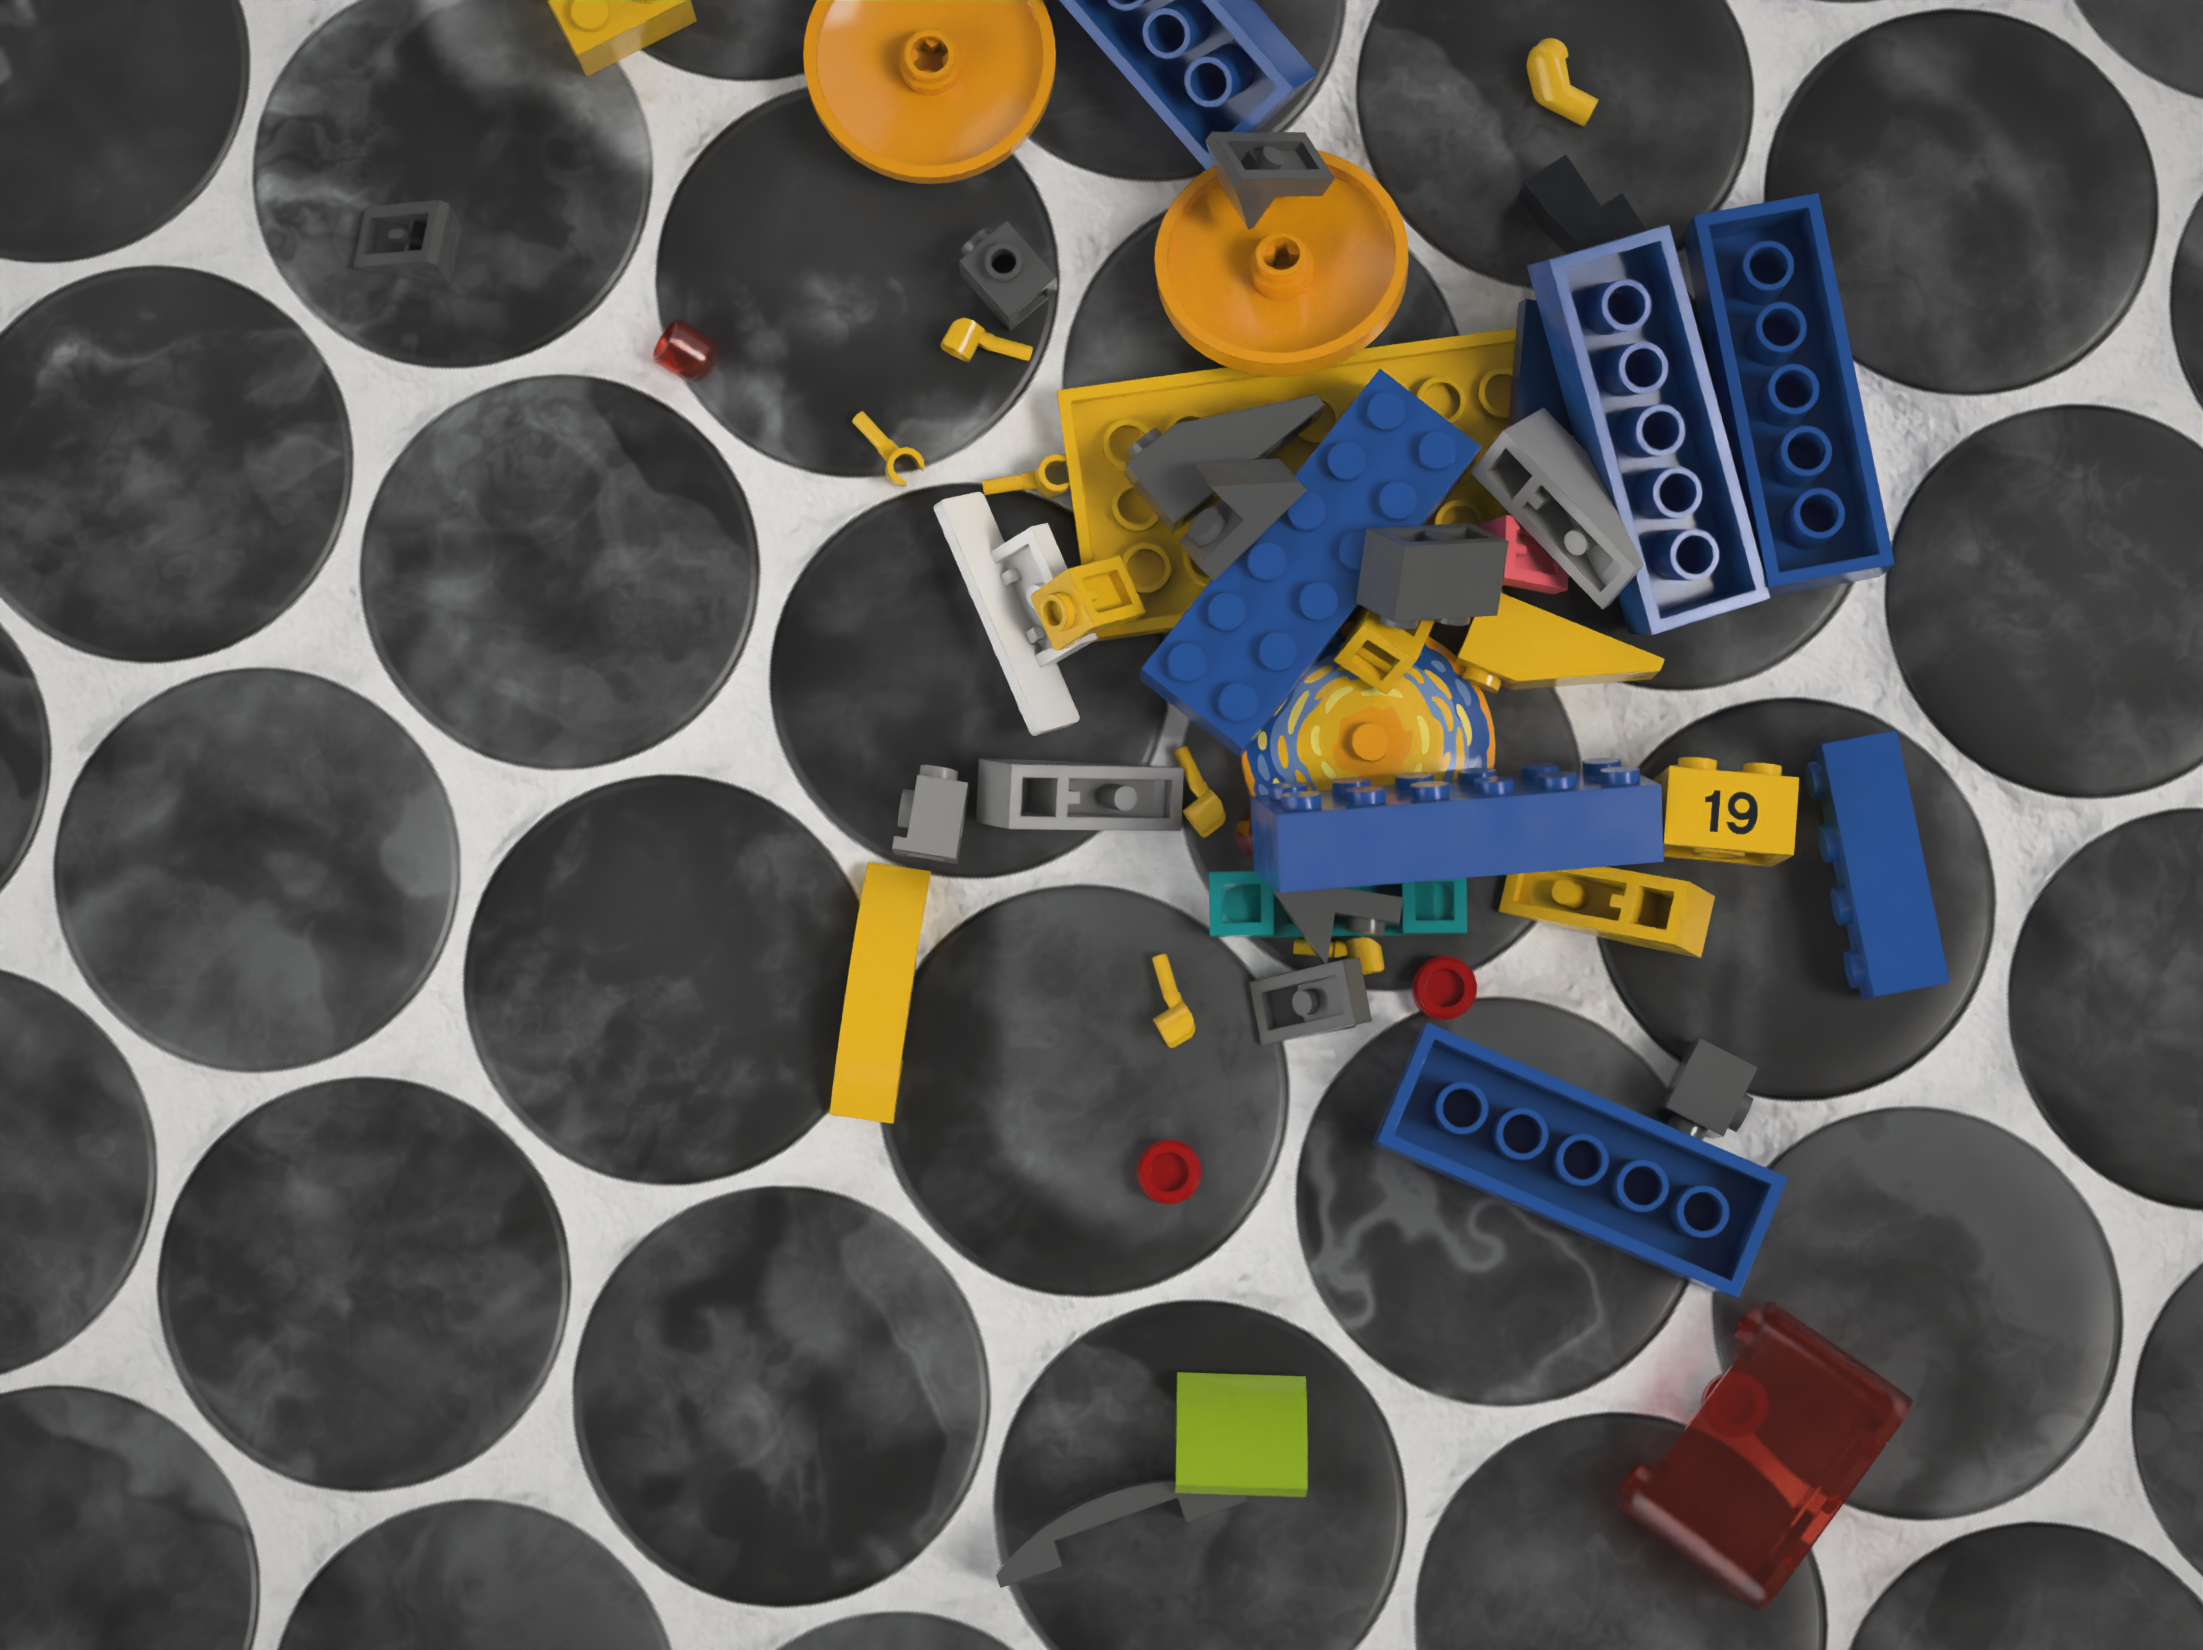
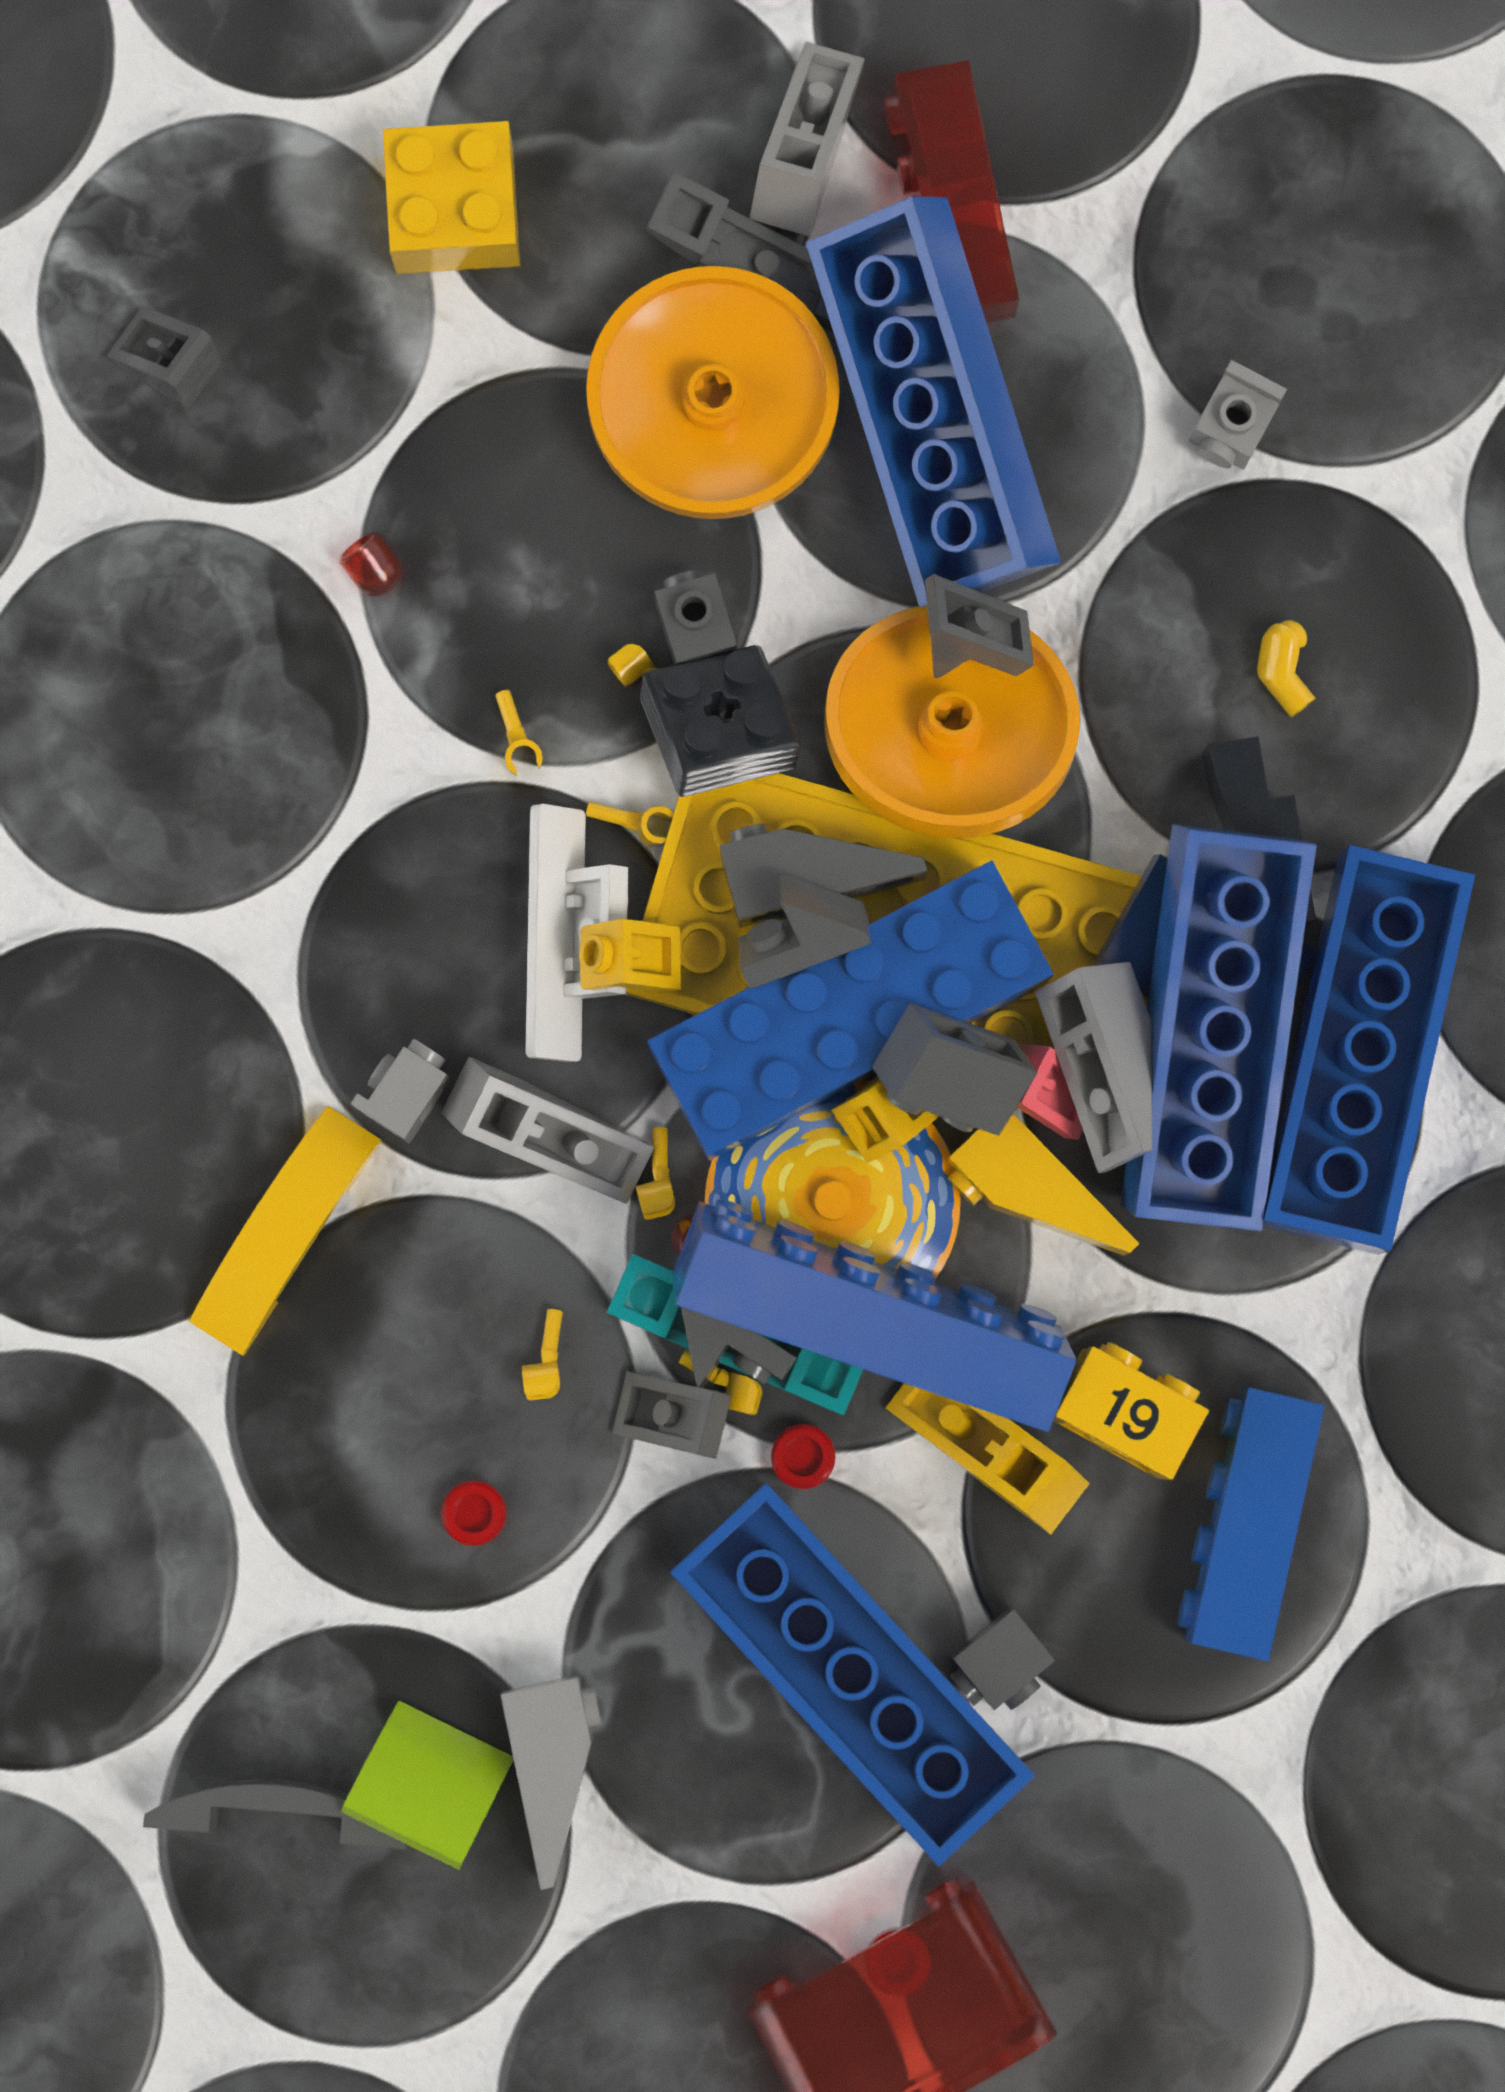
camera: 25 degrees right, 0 degrees up
none -> light grey slope [501,1674,602,1890]
none -> black brick [639,645,801,797]

